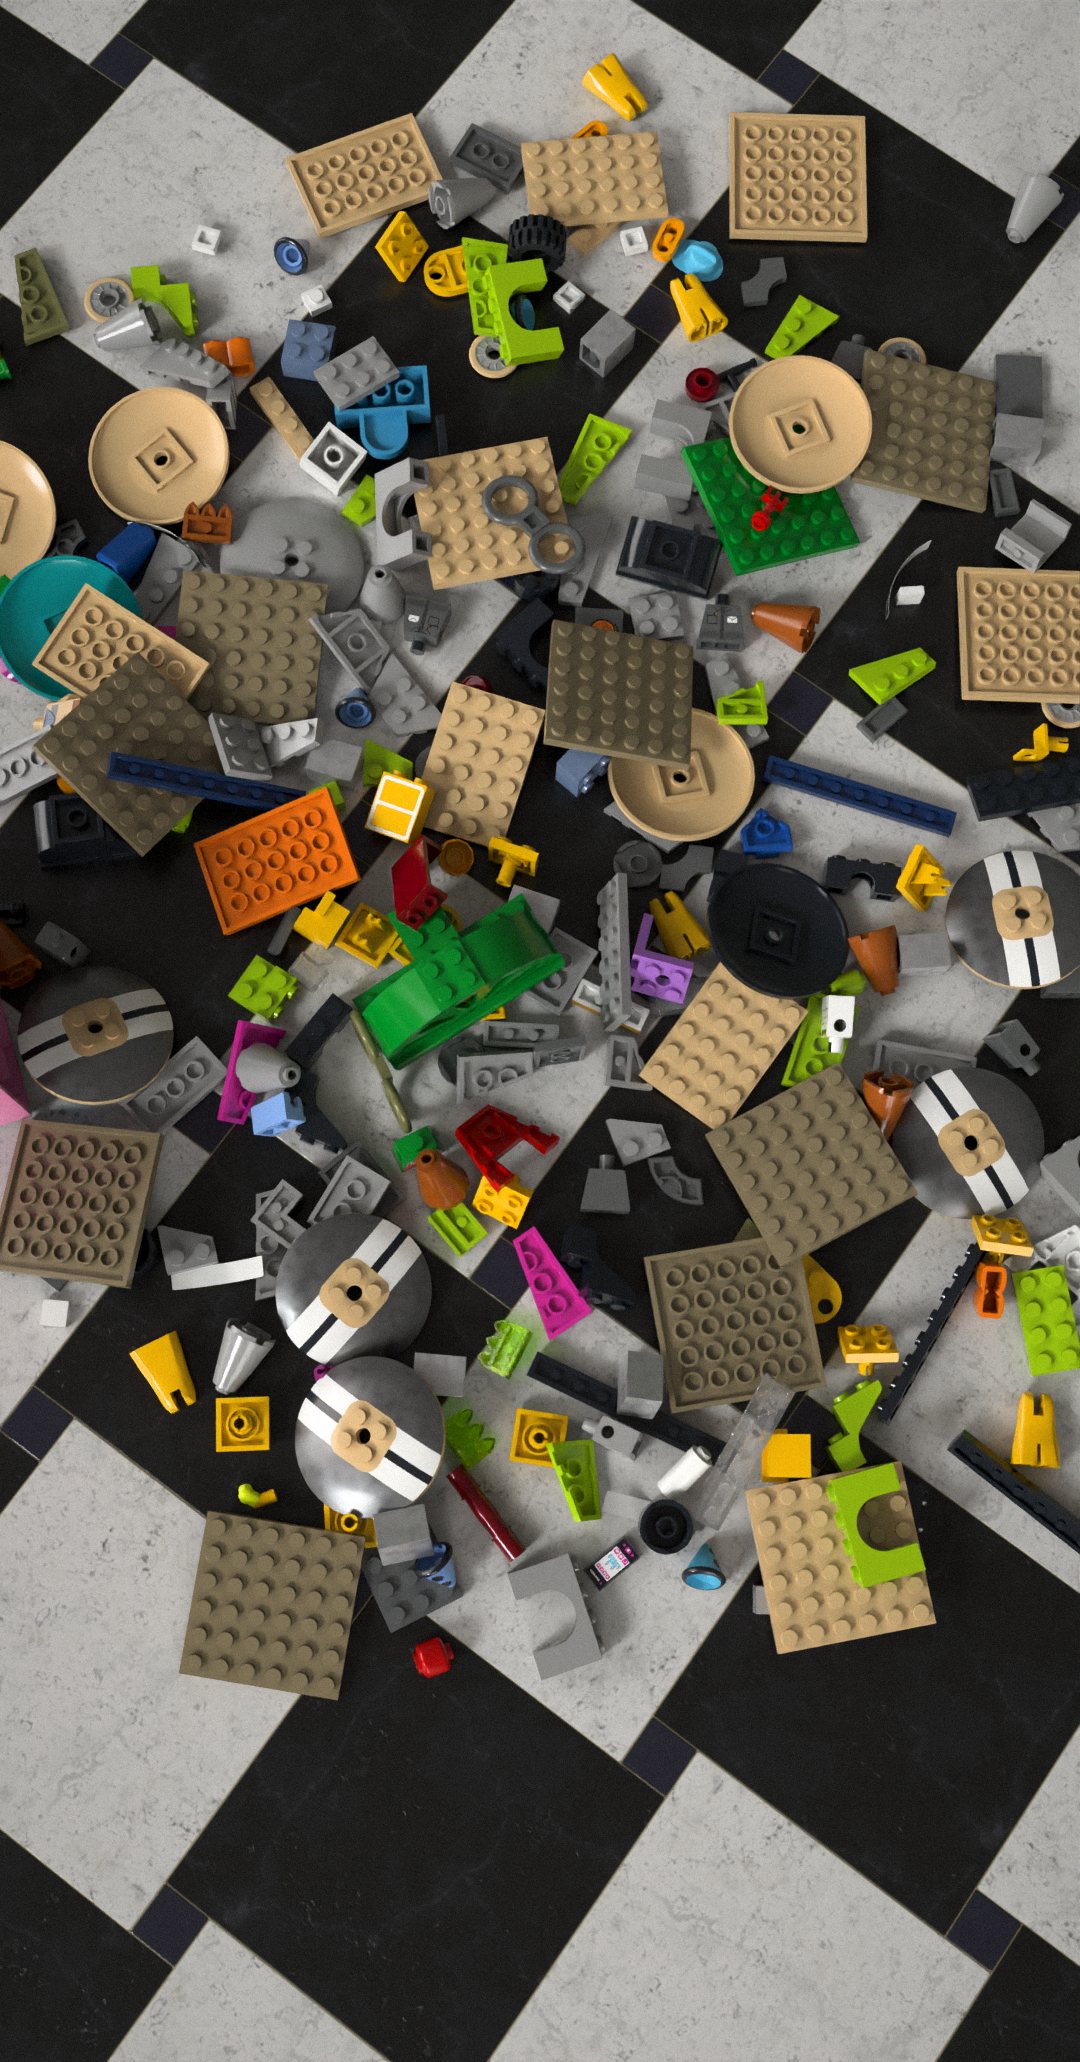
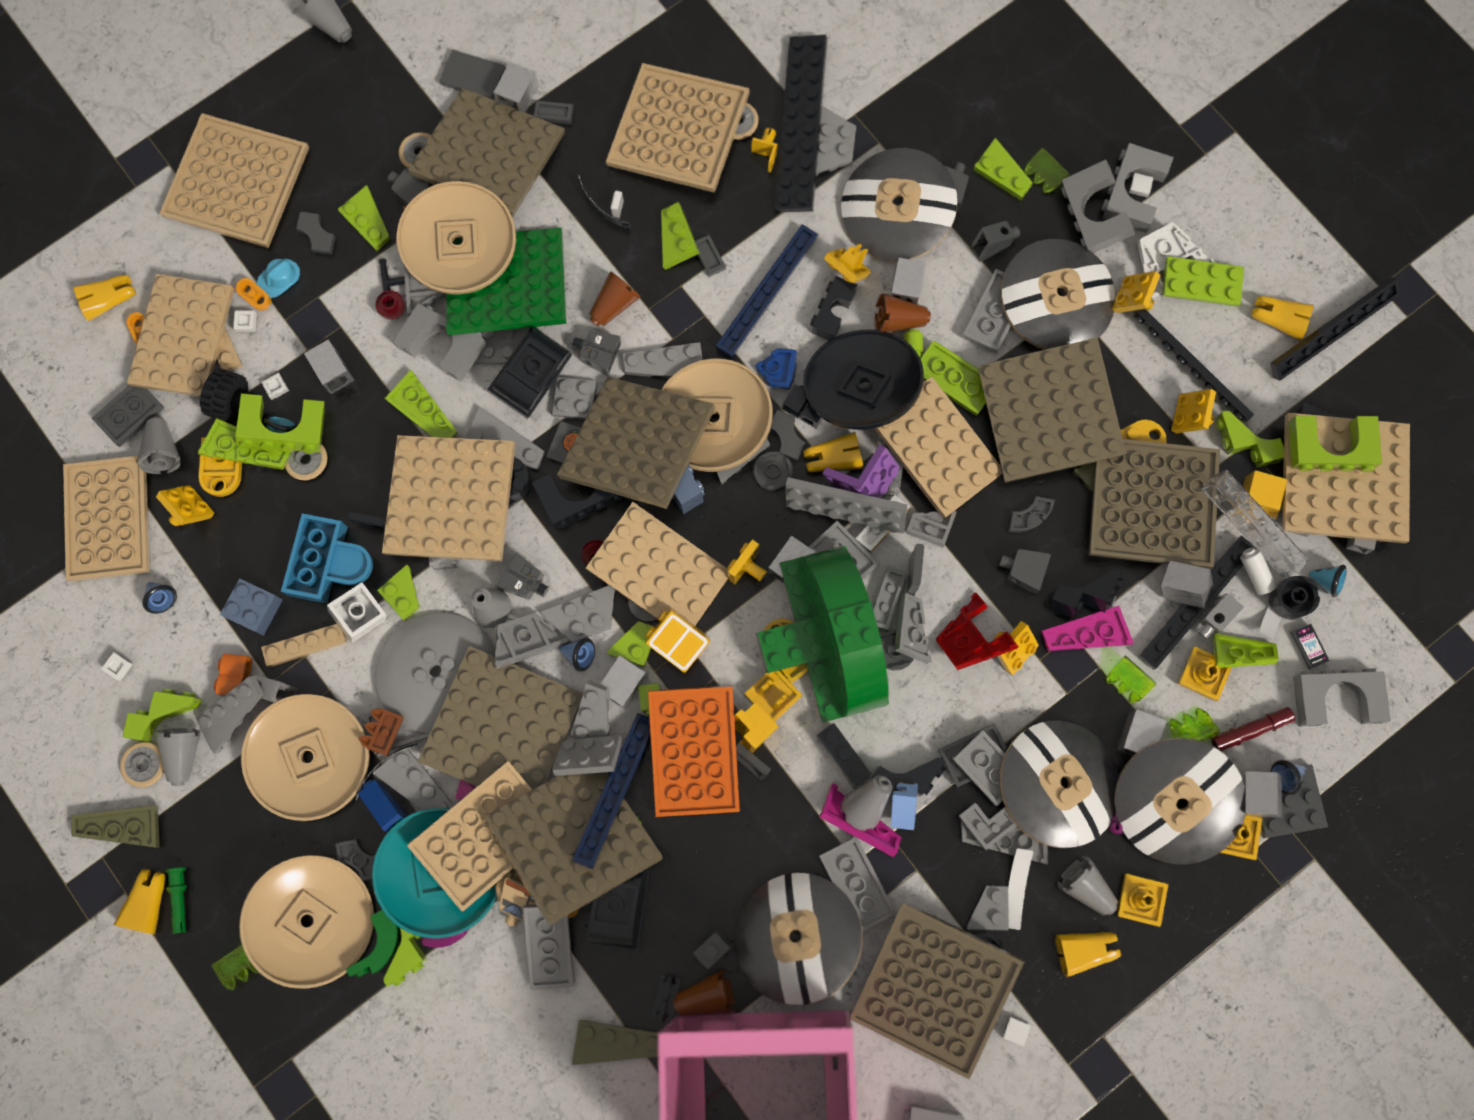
camera: 65 degrees left, 0 degrees up
dark tan plate [179,1510,366,1700] -> none
lime plate [228,955,299,1024] -> none
arm [238,1484,278,1509] -> none
white plate [301,284,333,317] -> none
light grey plate [313,336,400,412] -> none
olive bar [349,1010,412,1133] -> none
light grey arch [375,457,432,572] -> none
dark red panel [391,834,448,931] -> none
green torso [391,1126,445,1173] -> none
red head [412,1637,454,1678] -> none
dark orange cone [415,1149,470,1210] -> none
lime plate [427,1202,488,1258] -> none
light orange hair [437,839,474,876] -> none
dark grey bar [481,475,586,574] -> none
light grey wing [606,1119,671,1167] -> none
yellow piece [670,273,728,343] -> none
lime wing [716,681,768,725] -> none
red hinge [751,485,789,531] -> none
white torso [821,995,855,1053] -> none
dark orange cone [862,1071,913,1141] -> none
orange brick [973,1261,1007,1319] -> none
light grey panel [995,499,1072,574] -> none

